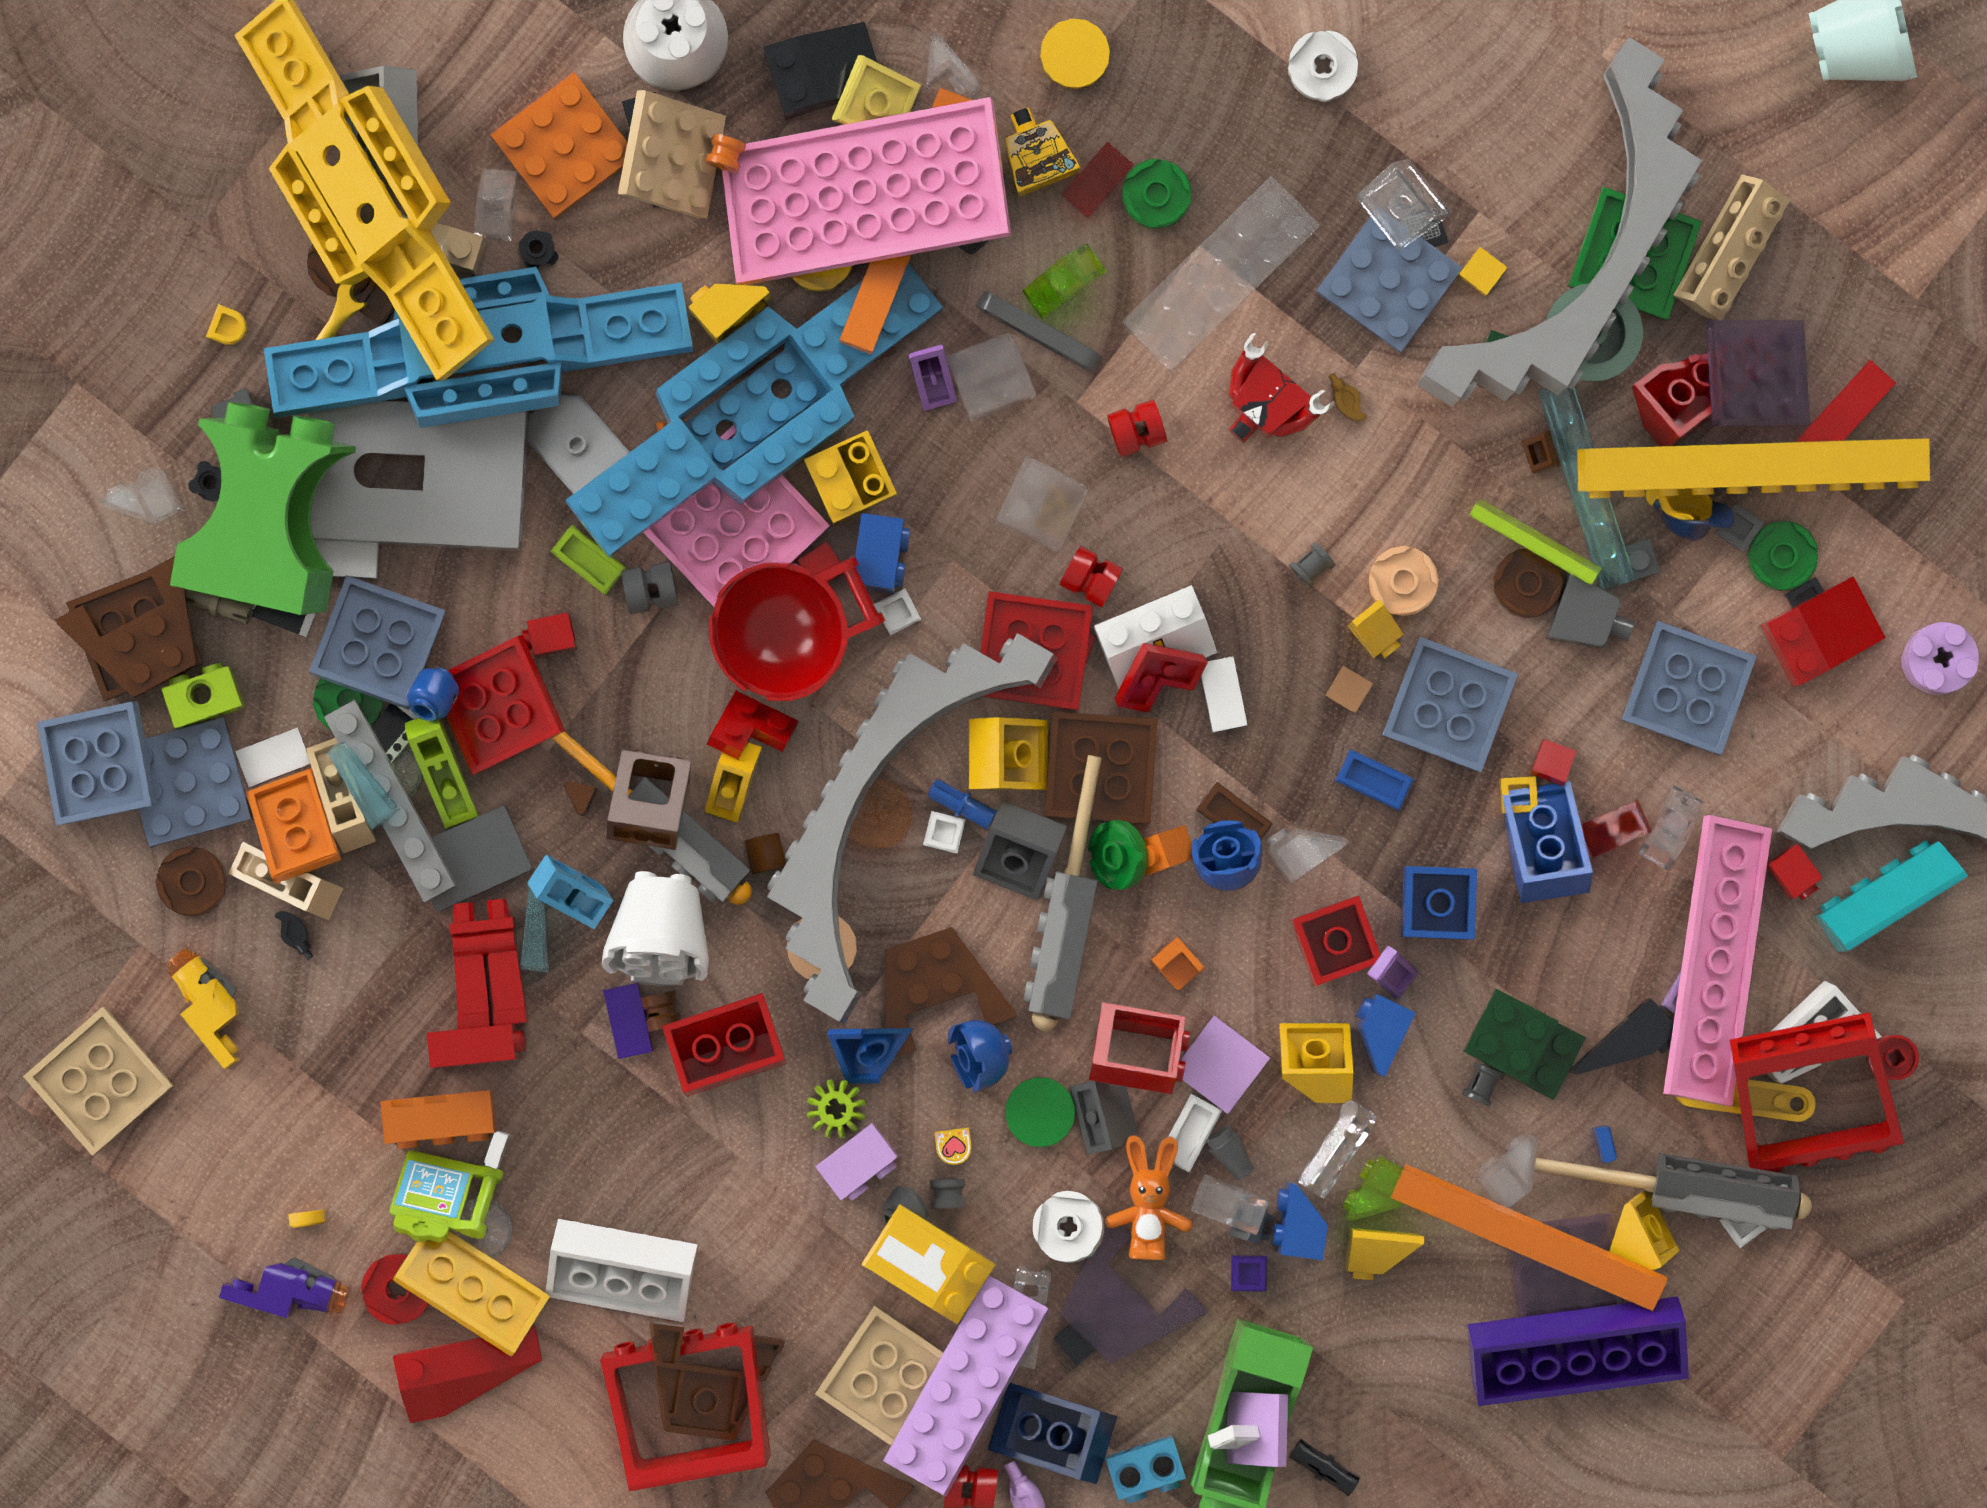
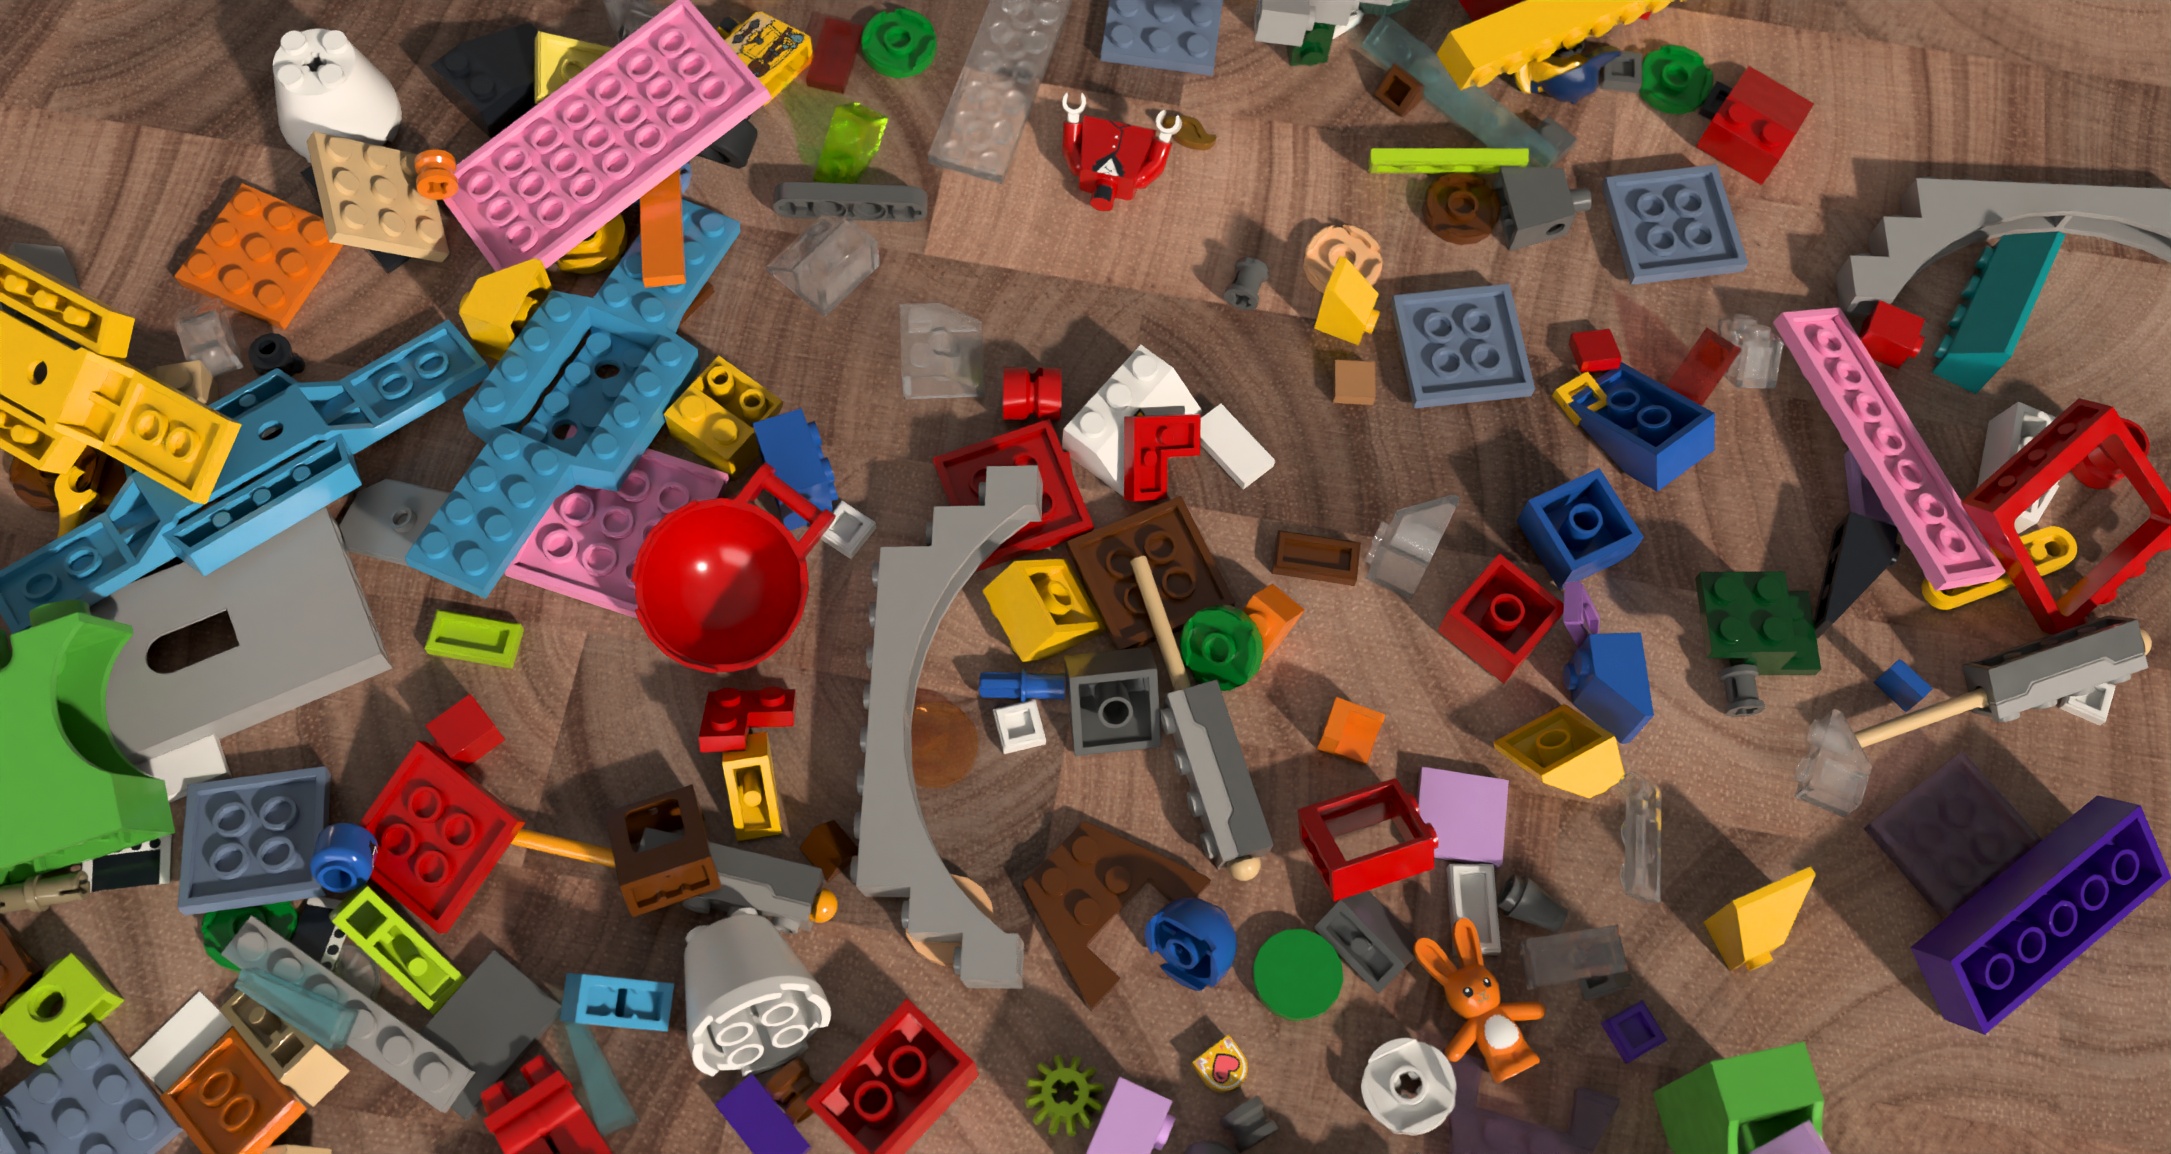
camera: 30 degrees left, 20 degrees down
reddish brown slope [564,781,598,816] -> none
dark grey wheel [622,561,679,615] -> none
blue slope [827,1028,913,1084] -> none
medium lavender slope [908,345,958,411] -> none
red wheel [1107,399,1168,457] -> none
blue cylinder [1191,821,1263,891] -> none
blue slope [1272,1182,1328,1260] -> none
blue tile [1335,749,1414,811] -> none
clear neon green slope [1342,1155,1403,1221] -> none
orange tile [1391,1164,1668,1311] -> none
yellow slope [1609,1189,1680,1270] -> none
lavender brick [1901,622,1979,695] -> none

